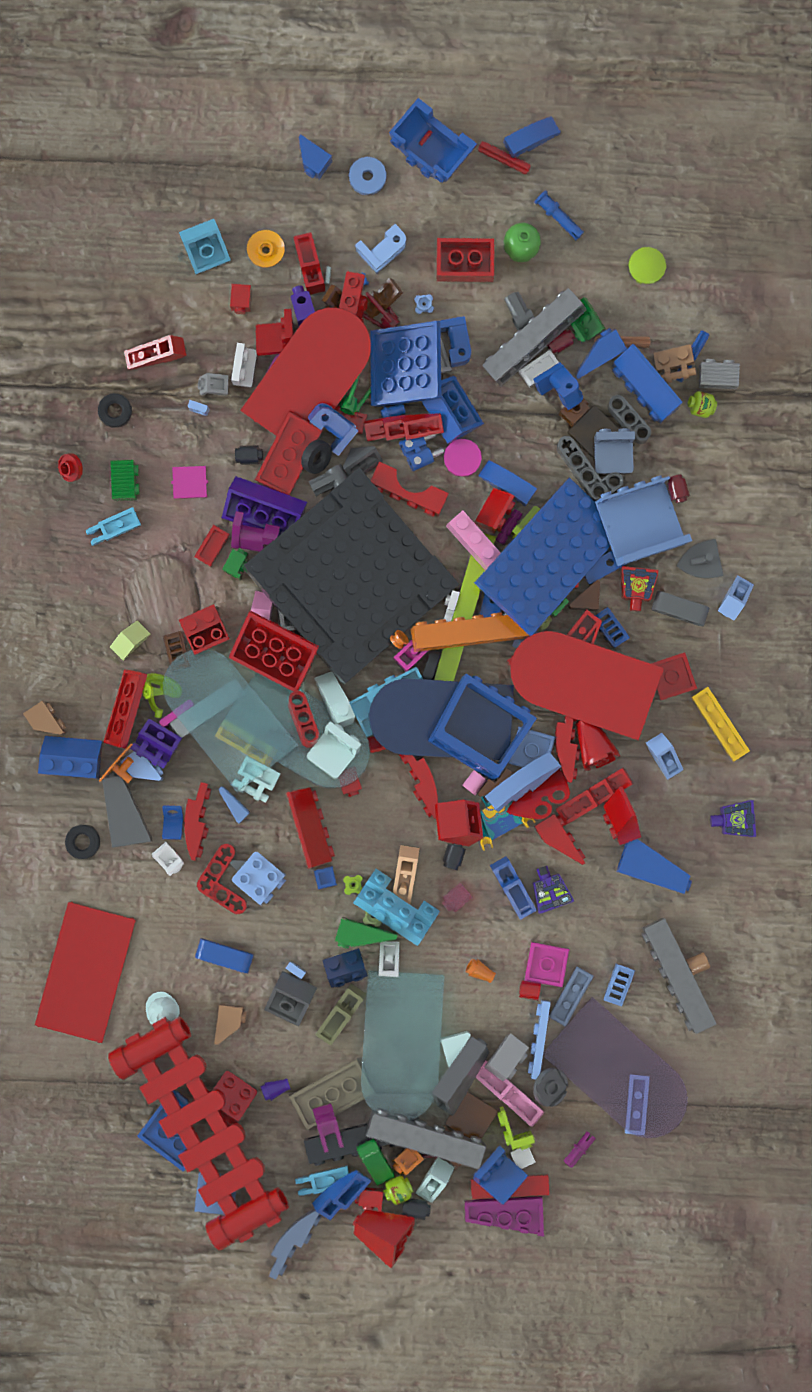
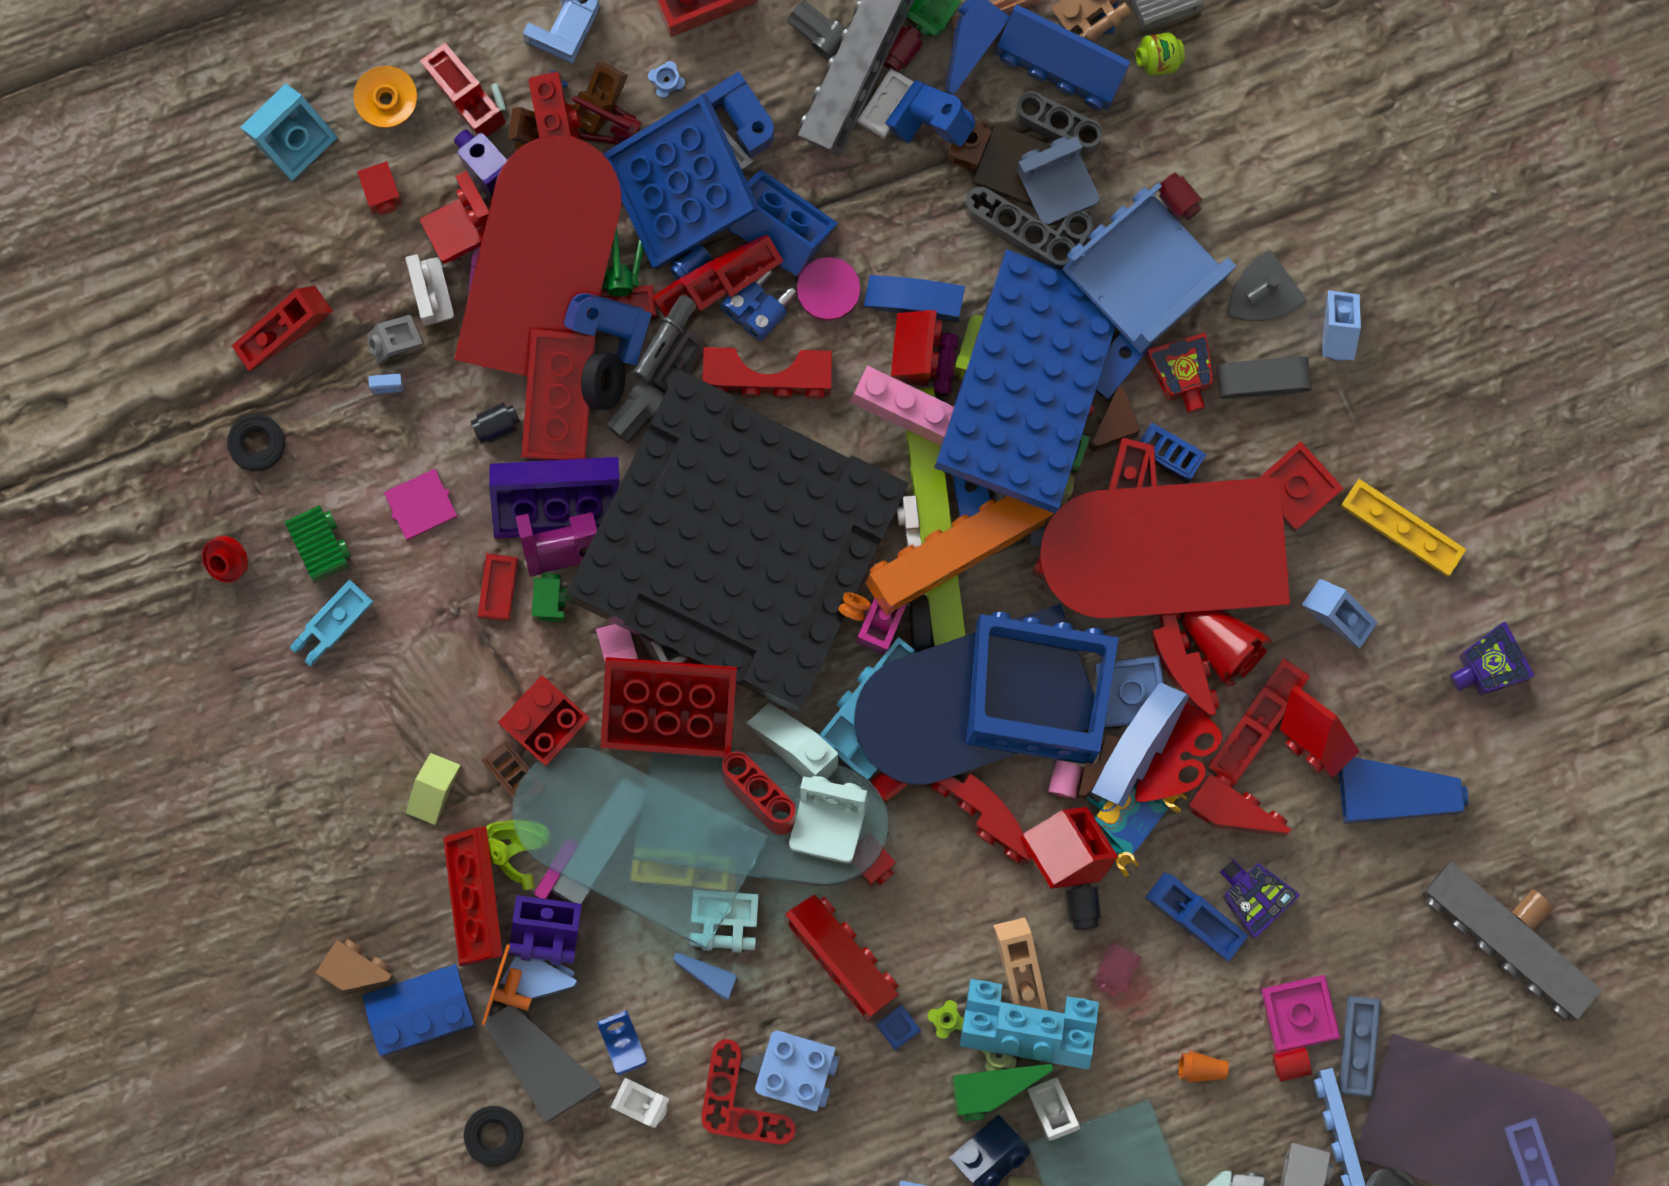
camera: 25 degrees left, 5 degrees down
red slope [185,782,212,861] -> none
medium blue slope [603,964,635,1007] -> none
none -> dark grey axle [632,295,696,383]

